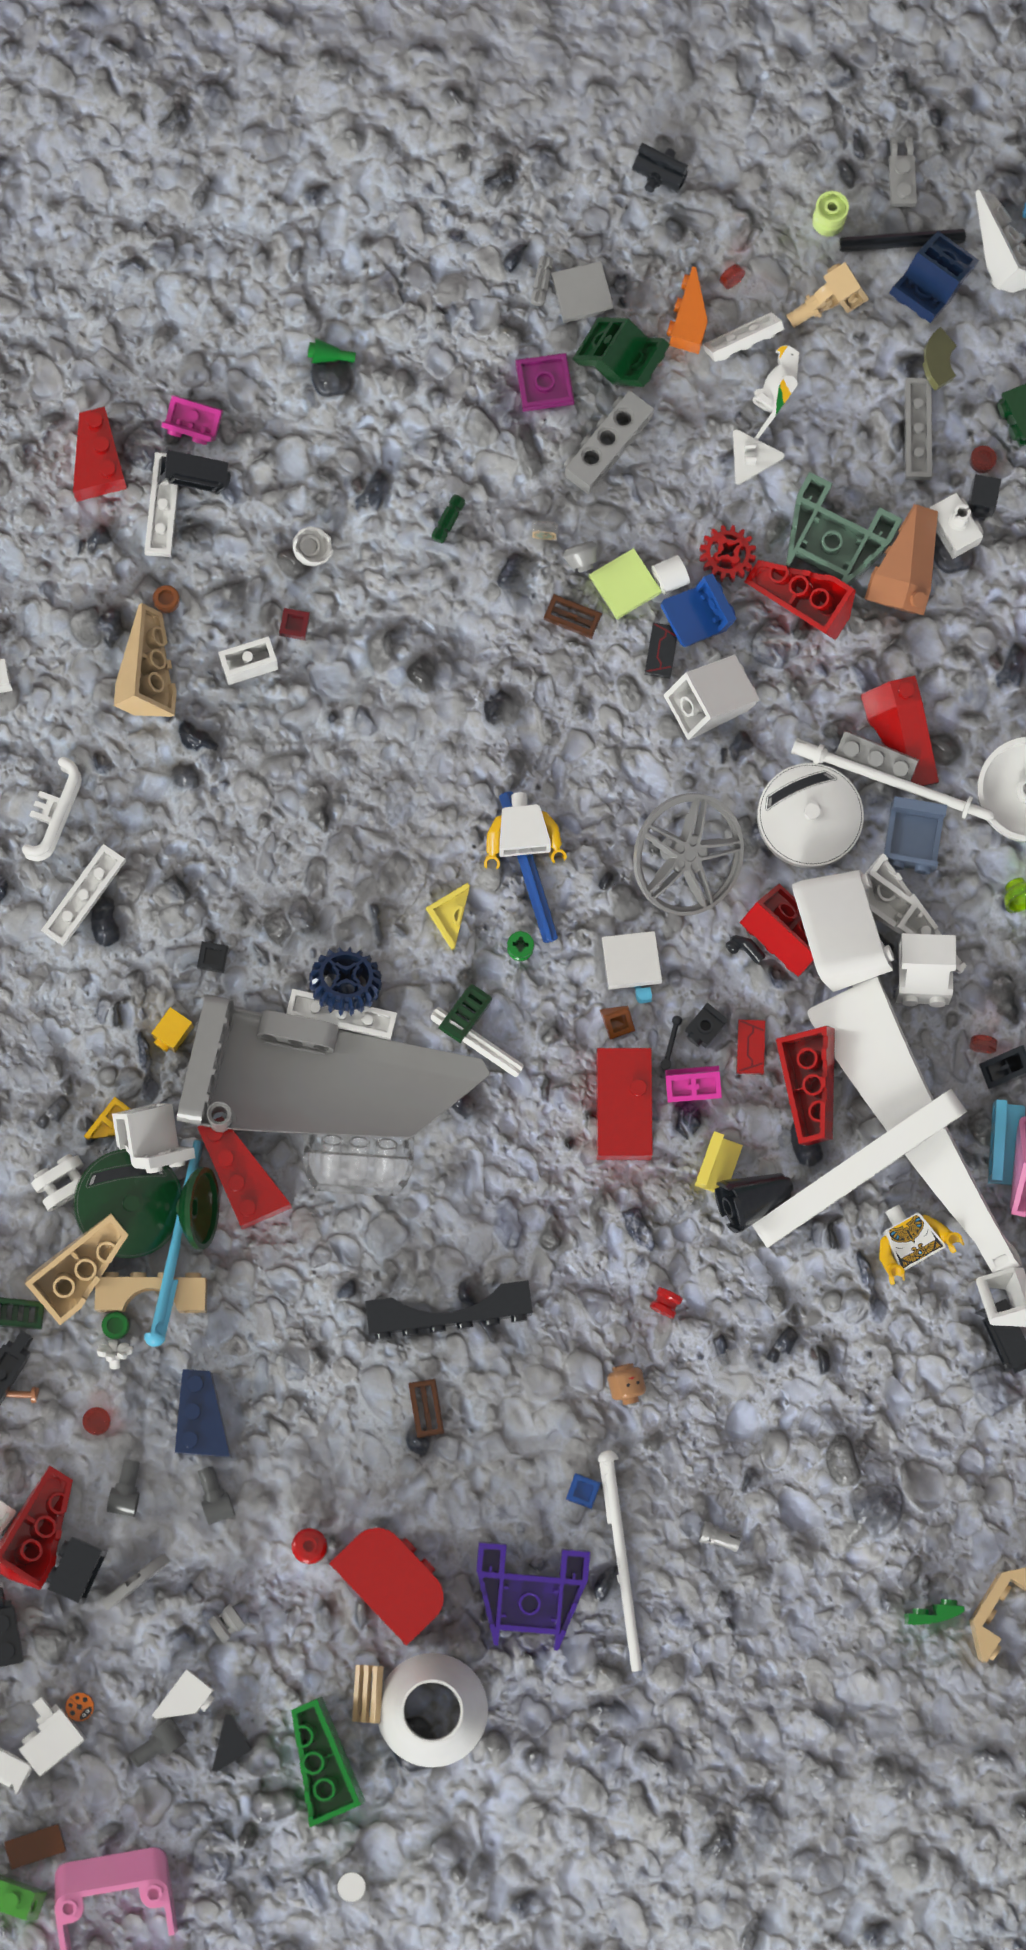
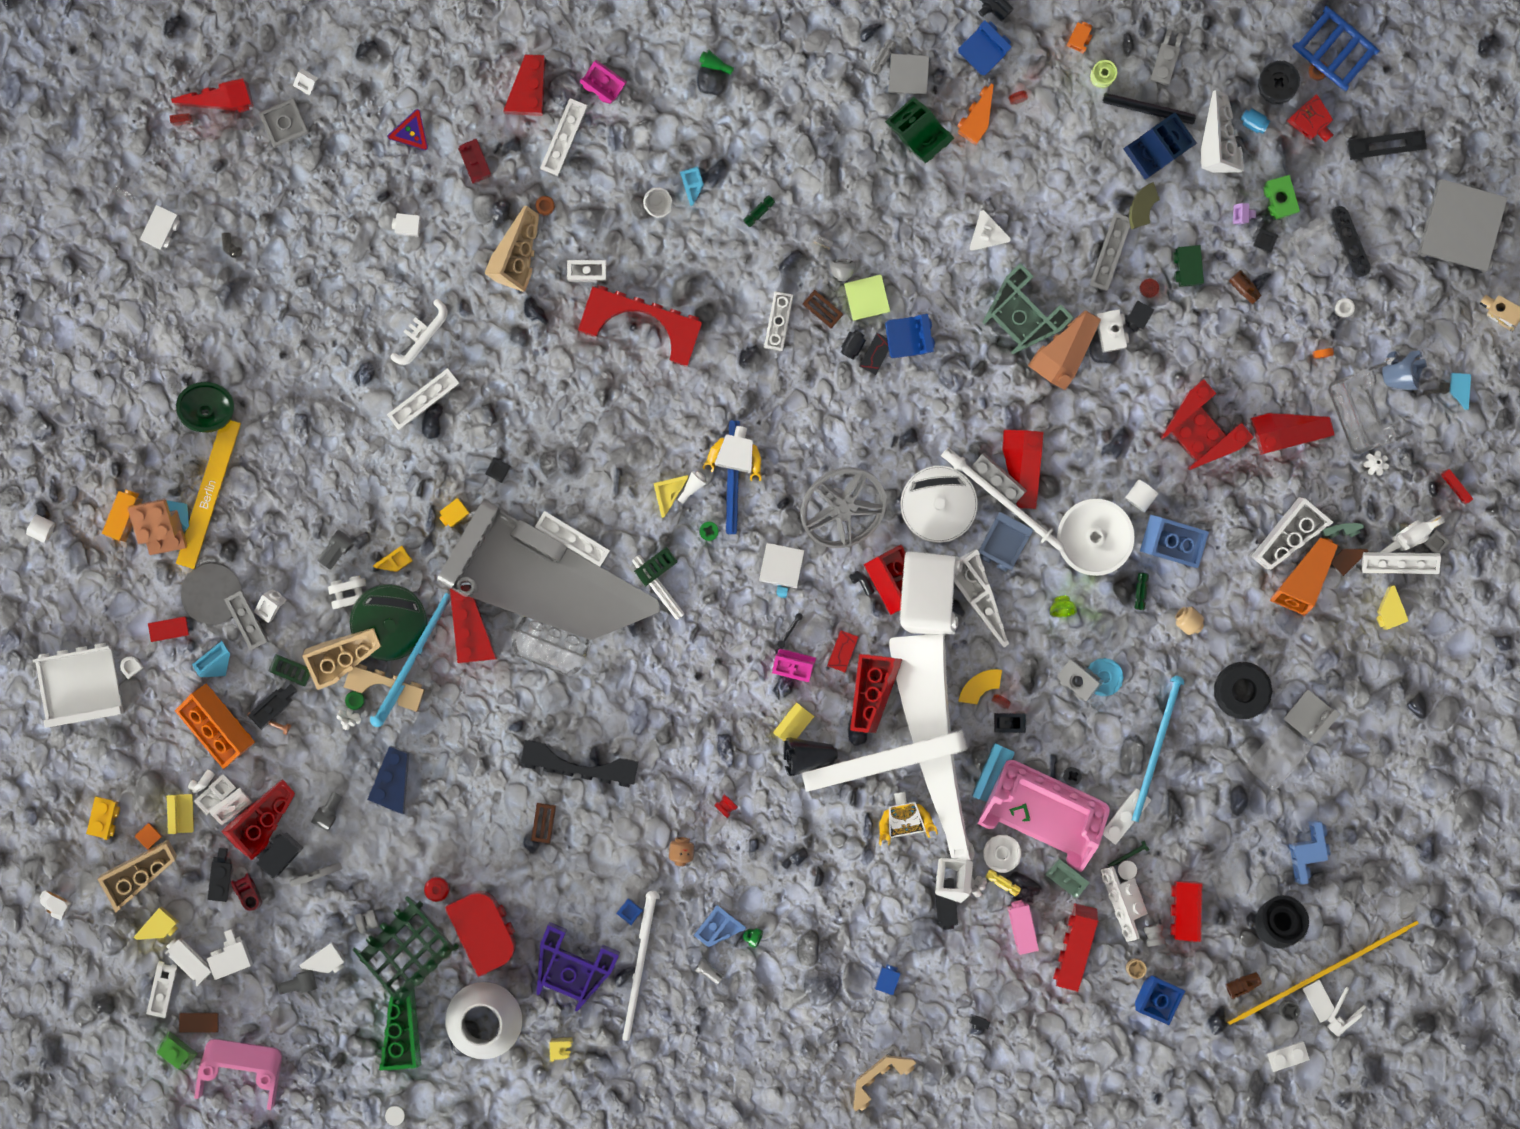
camera: 20 degrees right, 10 degrees up
orange tile [65,1693,95,1721] -> none
clear red tile [83,1407,111,1435] -> none
white piece [112,1103,195,1173] -> none
black window [158,450,231,495] -> none
dark green dish [176,1167,220,1250] -> none
dark grey pin [198,1466,235,1525] -> none
black slope [212,1714,253,1772] -> none
dark red tile [279,608,310,640] -> none
dark blue gear [309,946,382,1016] -> none
tan tile [352,1665,384,1723] -> none
magenta tile [515,353,574,412] -> none
light grey brick [564,390,654,495] -> none
red brick [596,1048,653,1160] -> none
dark orange slope [600,1006,635,1040] -> none
white piece [652,555,690,595] -> none
white slope [664,655,760,740] -> none
black brick [685,1002,728,1048] -> none
red gear [699,525,756,582] -> none
white plate [703,312,784,362] -> none
red wedge [744,560,856,640] -> none
white animal [753,345,799,440] -> none
tan brick [786,262,869,328] -> none
white piece [895,933,956,1008] -> none
green slope [904,1599,965,1625] -> none
none -> dark red piece [231,873,262,911]
none -> dark grey piece [317,530,354,570]
none -> dark green window [352,896,459,1005]
none -> dark red hinge [458,138,492,184]
none -> light yellow hinge [549,1037,573,1062]
none -> red arch [578,285,702,367]
none -> white cone [677,471,707,504]
none -> medium azure tile [680,167,704,206]
none -> medium blue wing [694,905,746,947]
none -> green tile [743,928,763,948]
none -> white tile [764,291,793,352]
none -> black brick [840,330,866,360]
none -> blue brick [874,964,901,995]
none -> blue bracket [958,20,1012,76]
none -> yellow tile [958,669,1002,705]
none -> orange brick [1066,22,1093,54]

